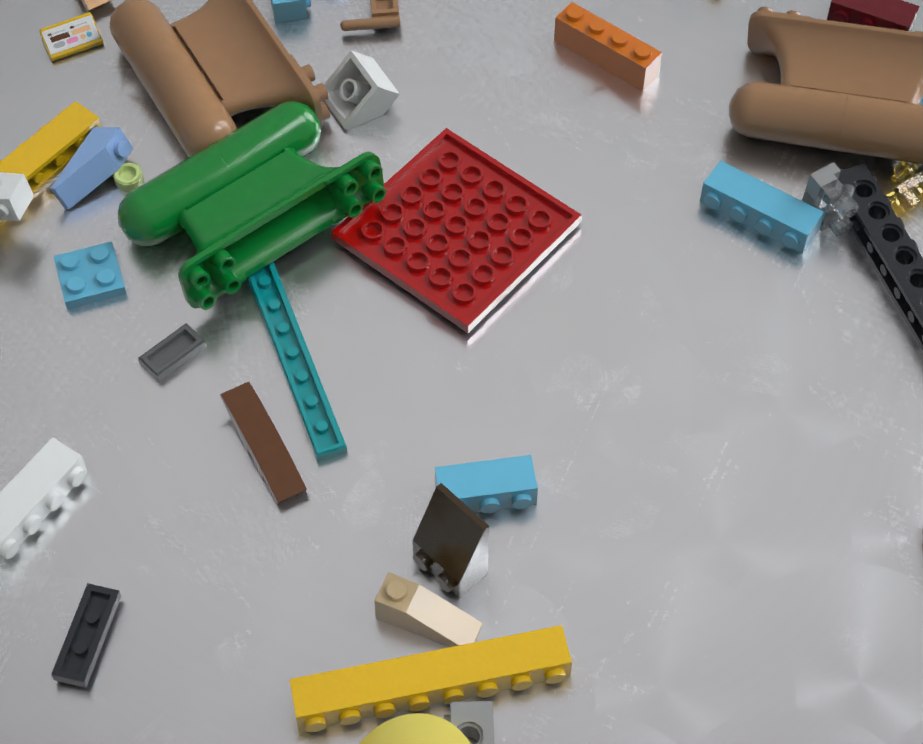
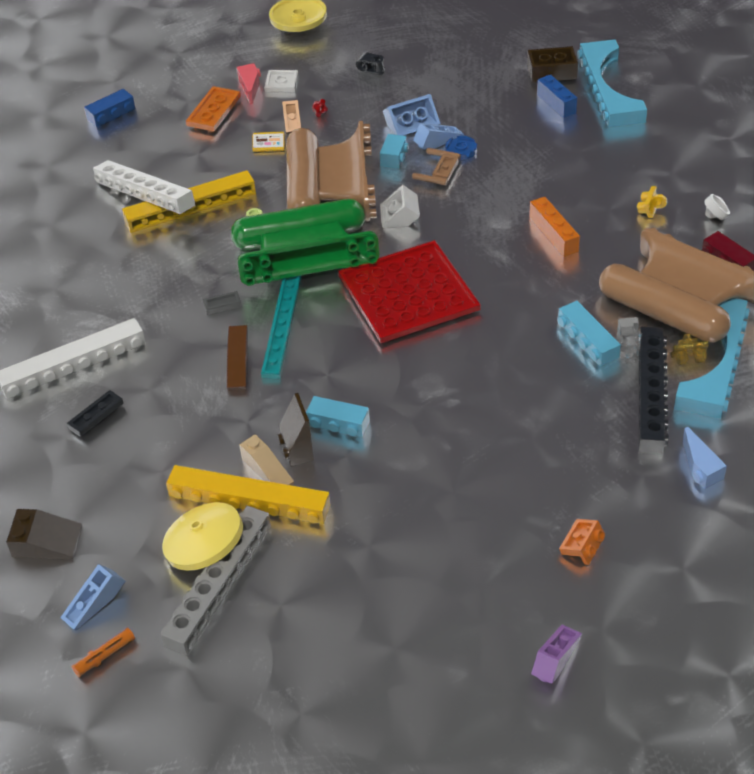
camera: 30 degrees right, 10 degrees down
light blue slope [50,127,133,209] -> none
medium azure plate [53,241,126,309] -> none

